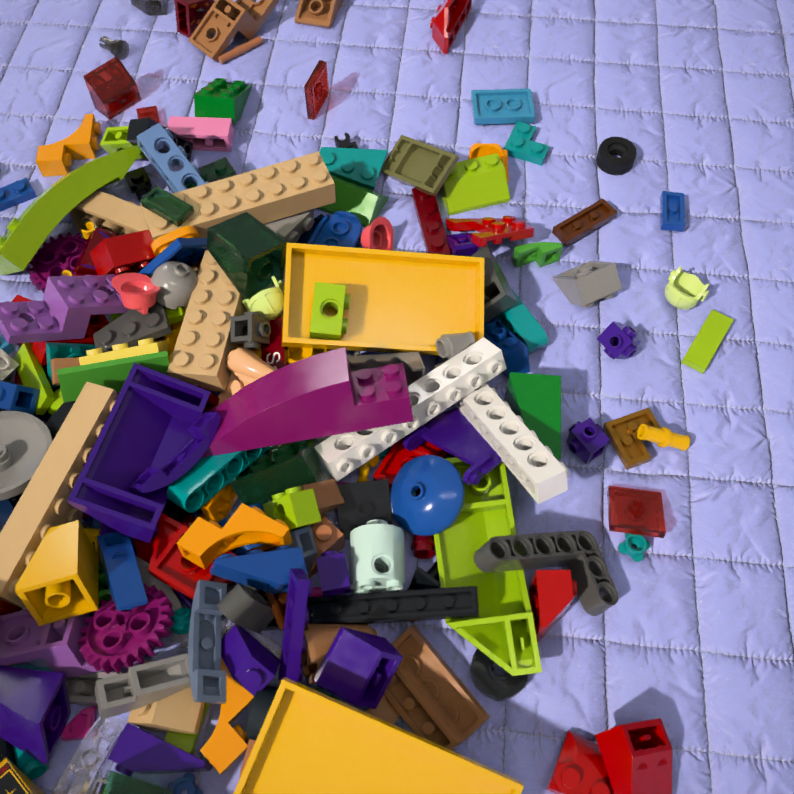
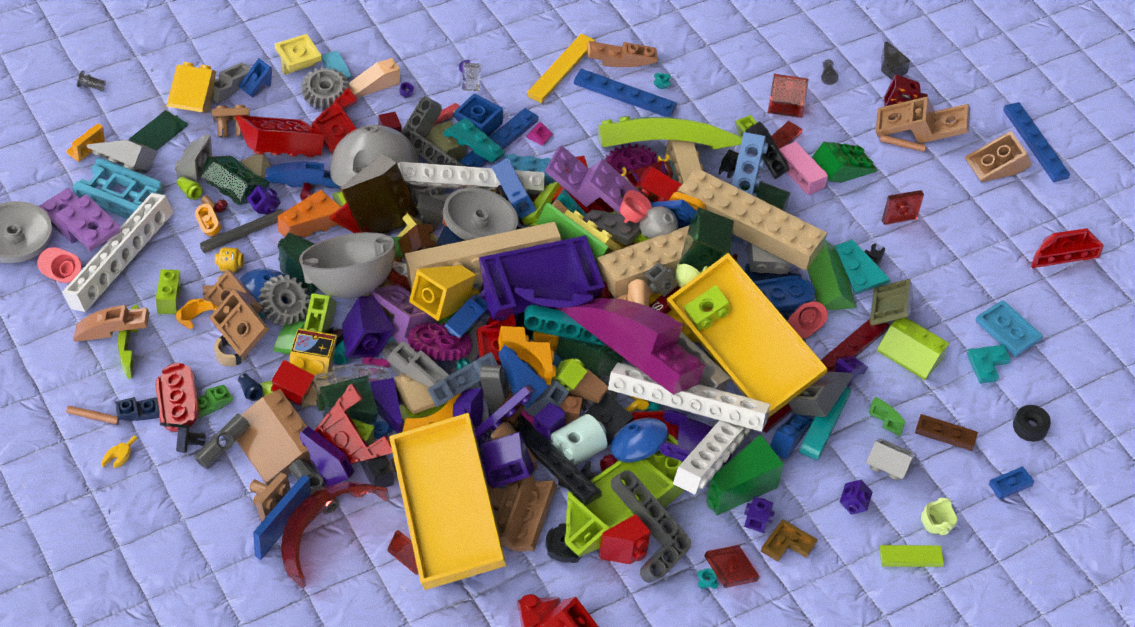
camera: 50 degrees right, 10 degrees down
light orange arch [36,114,101,177] -> none
clear green tile [140,185,194,227] -> none
light grey cone [436,331,475,359] -> none
red wing [446,216,534,247] -> none
light orange helmet [468,143,509,183] -> none
yellow pin [637,424,690,451] -> none

